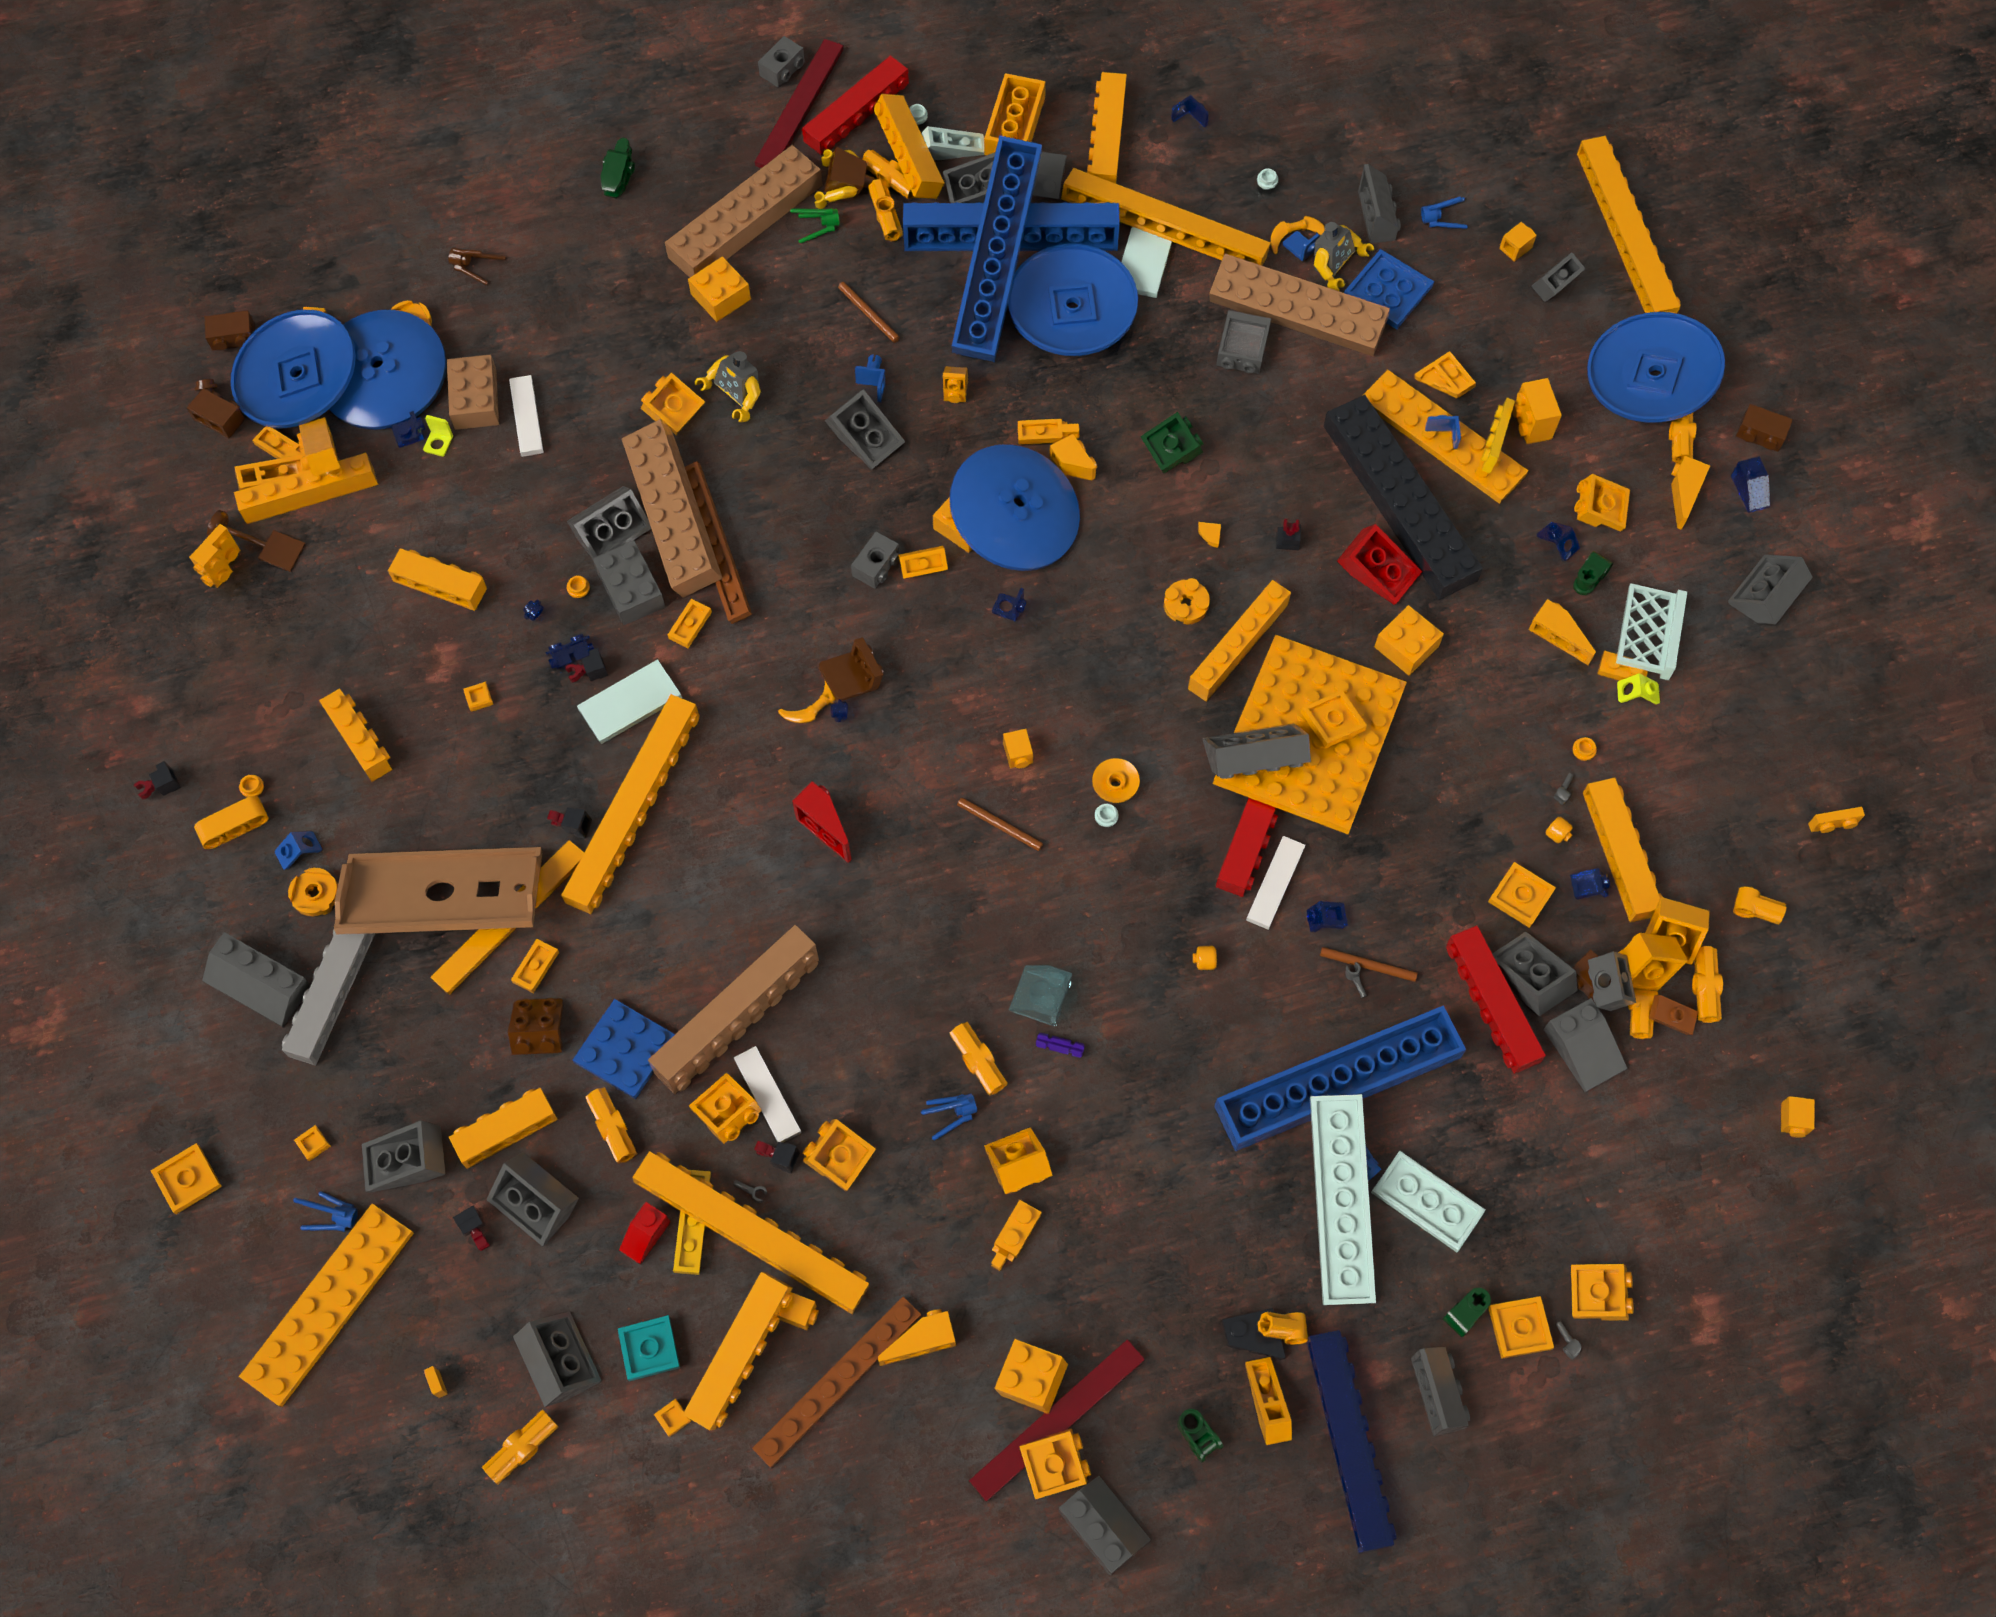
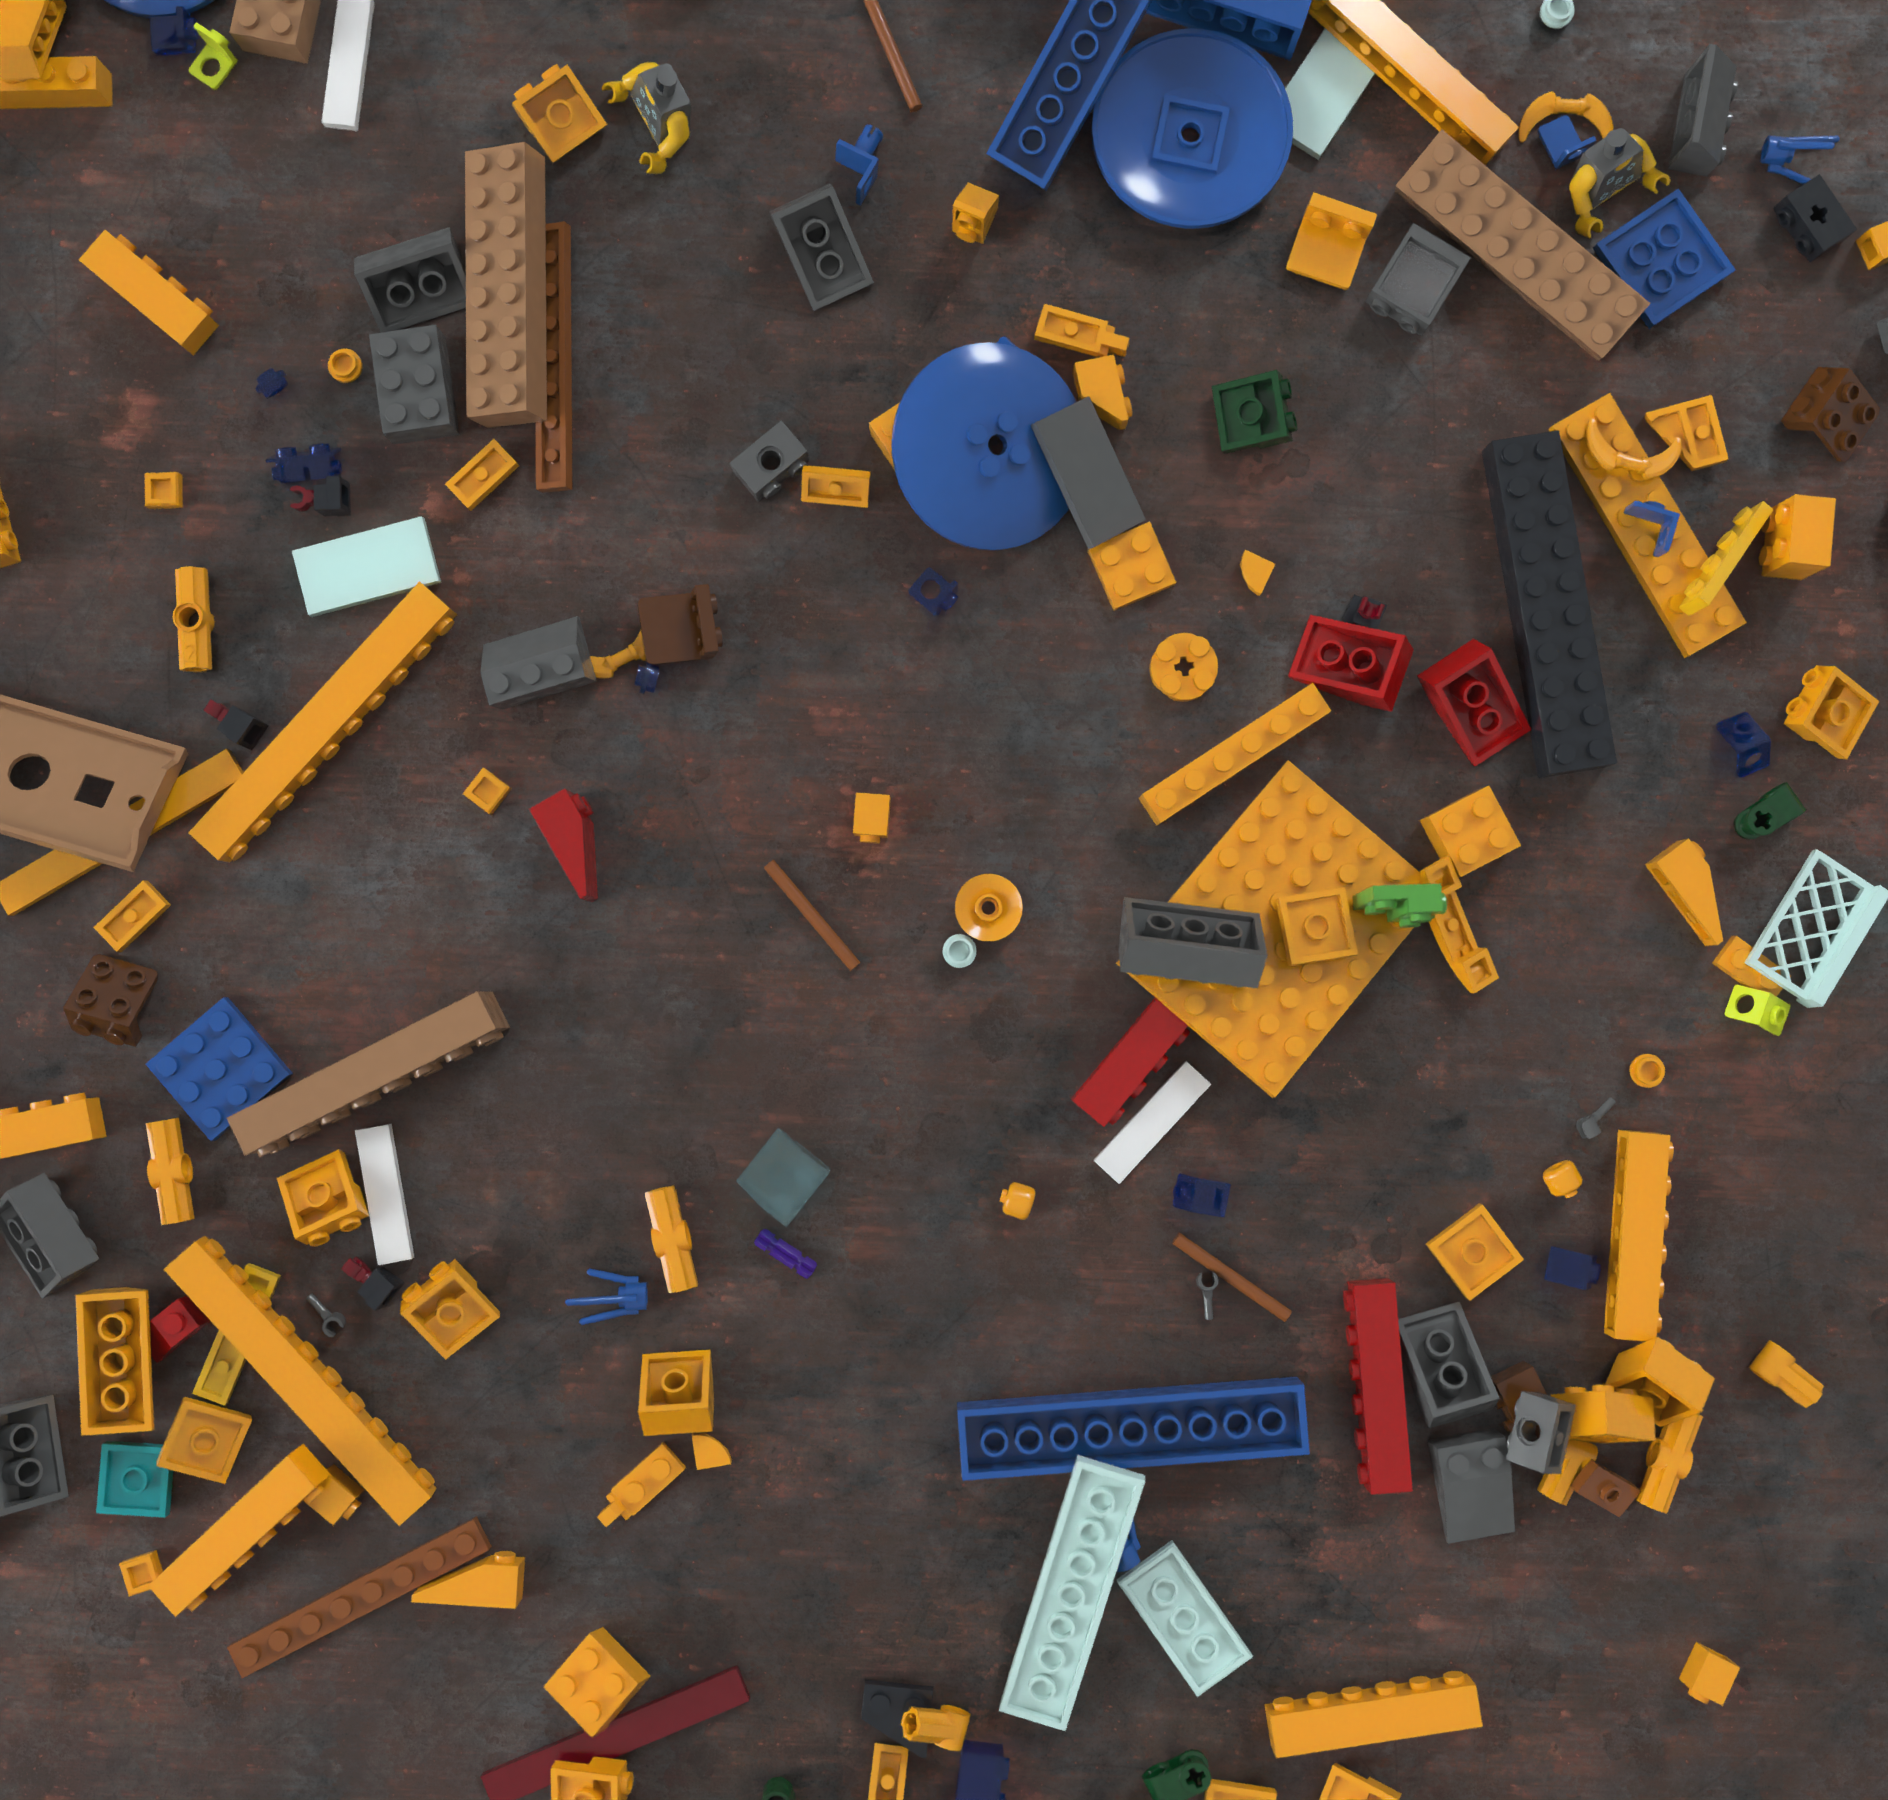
camera: 15 degrees right, 20 degrees up
none -> light orange slope [76,1287,154,1436]
none -> light orange plate [156,1396,252,1484]
none -> light orange piece [172,566,215,672]
none -> light orange tile [463,767,512,815]
none -> dark grey slope [480,616,597,710]
none -> light orange tile [692,1433,732,1470]
none -> dark grey tile [1030,396,1146,549]
none -> light orange plate [1087,521,1176,611]
none -> light orange brick [1264,1671,1483,1758]
none -> light orange bracket [1286,192,1377,290]
none -> red slope [1288,615,1414,712]
none -> bright green plate [1352,884,1447,928]
none -> light orange slope [1420,856,1499,993]
none -> light orange piece [1586,418,1682,480]
none -> black brick [1773,174,1857,263]
none -> reddish brown bracket [1781,367,1880,462]

